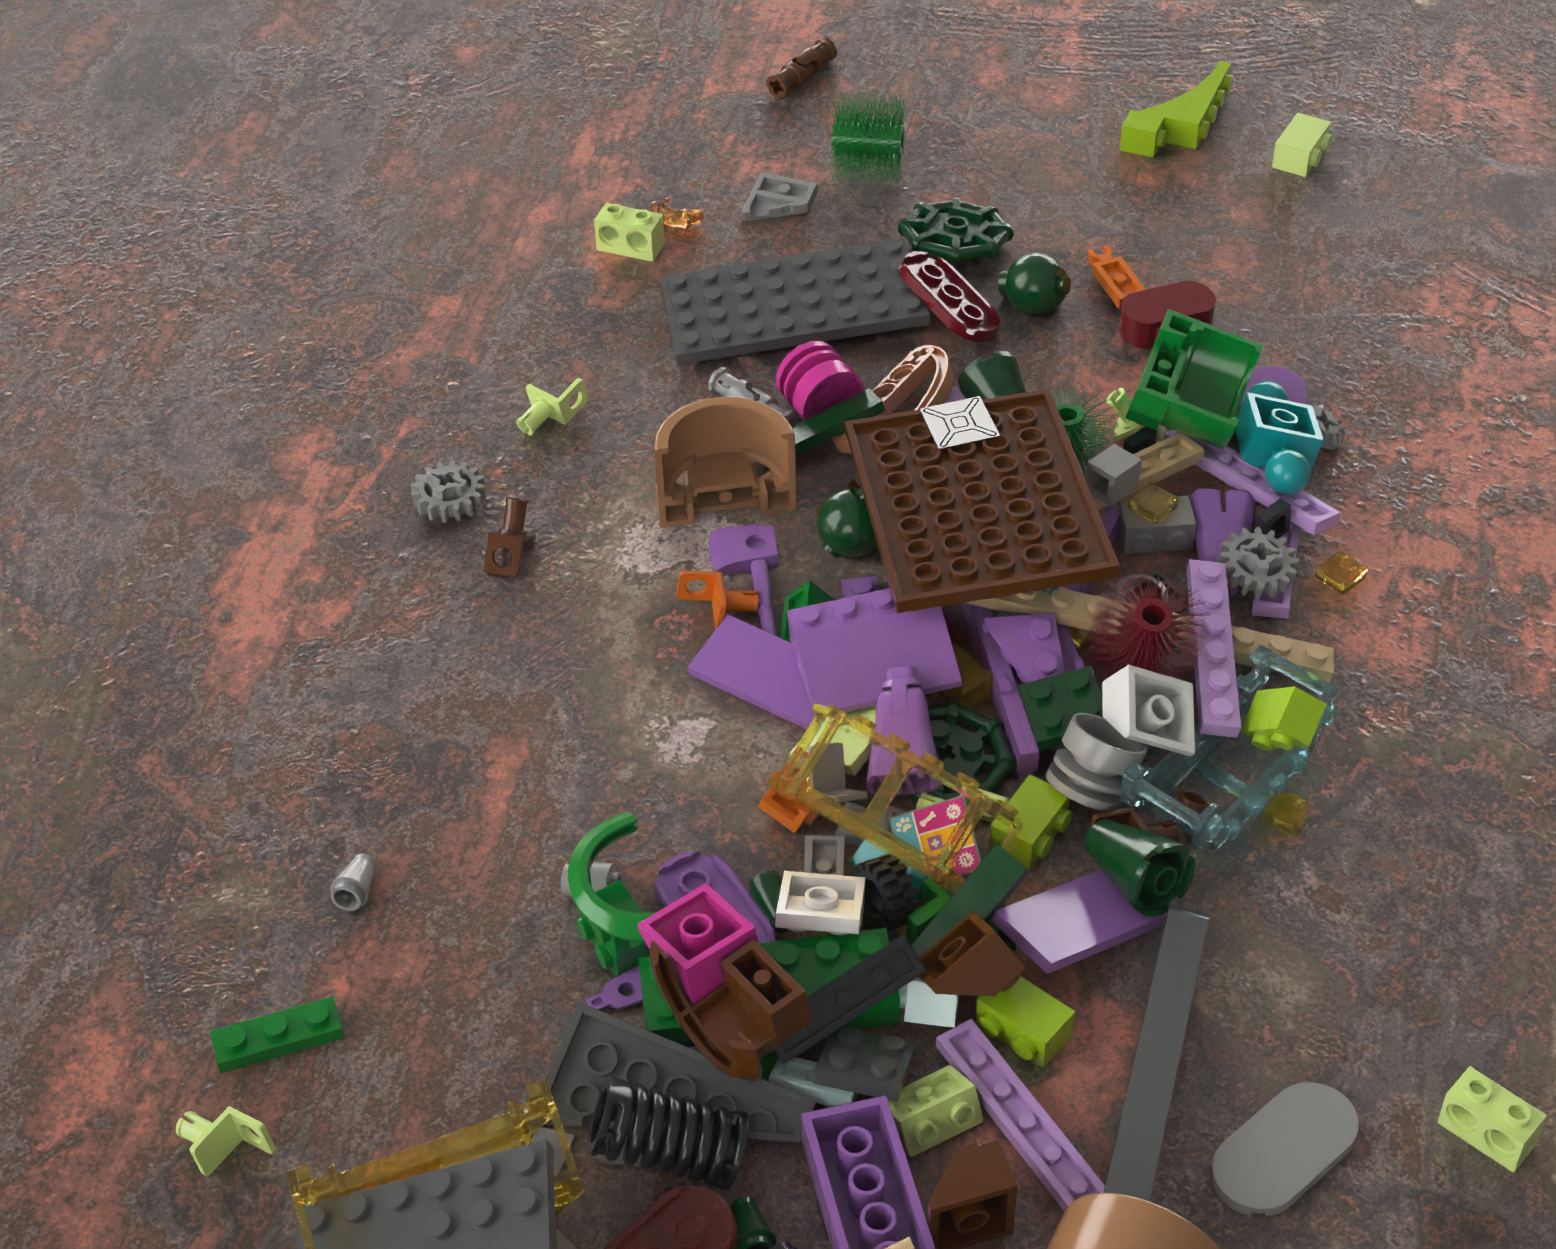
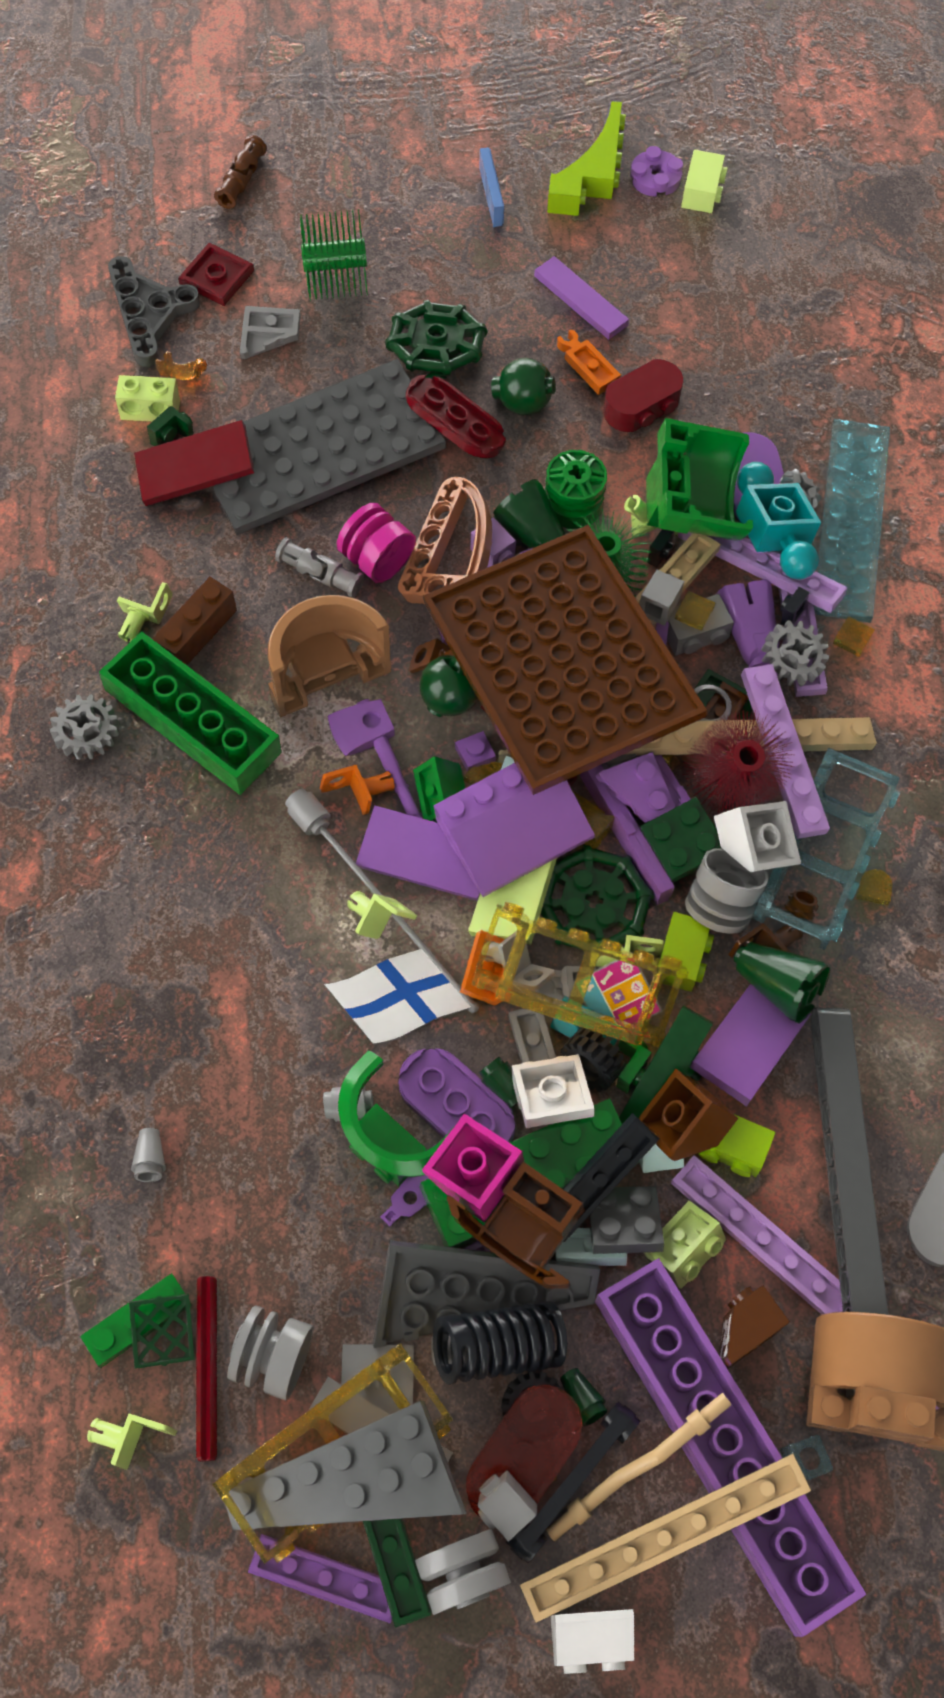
camera: 20 degrees left, 20 degrees up
reddish brown bracket [484,497,536,577] -> none
dark green tile [762,388,886,470] -> none
medium lavender piece [866,666,942,797] -> none
white sticker [920,396,1000,449] -> none
lime brick [1240,686,1327,752] -> none
none -> green brick [99,631,282,795]
none -> dark grey beam [108,256,200,367]
none -> dark green window [129,1293,195,1369]
none -> dark red tile [134,420,255,506]
none -> dark green bracket [147,406,194,446]
none -> reddish brown brick [152,576,237,665]
none -> dark red tile [178,243,254,306]
none -> dark red axle [196,1276,217,1462]
none -> light grey wheel [227,1305,314,1401]
none -> flag [285,788,480,1045]
none -> yellowish green bracket [347,891,417,939]
none -> medium blue tile [479,147,504,227]
none -> medium lavender tile [534,256,629,340]
none -> green wheel [545,450,607,529]
none -> medium lavender plate [630,146,683,196]
none -> clear light blue plate [814,419,890,623]

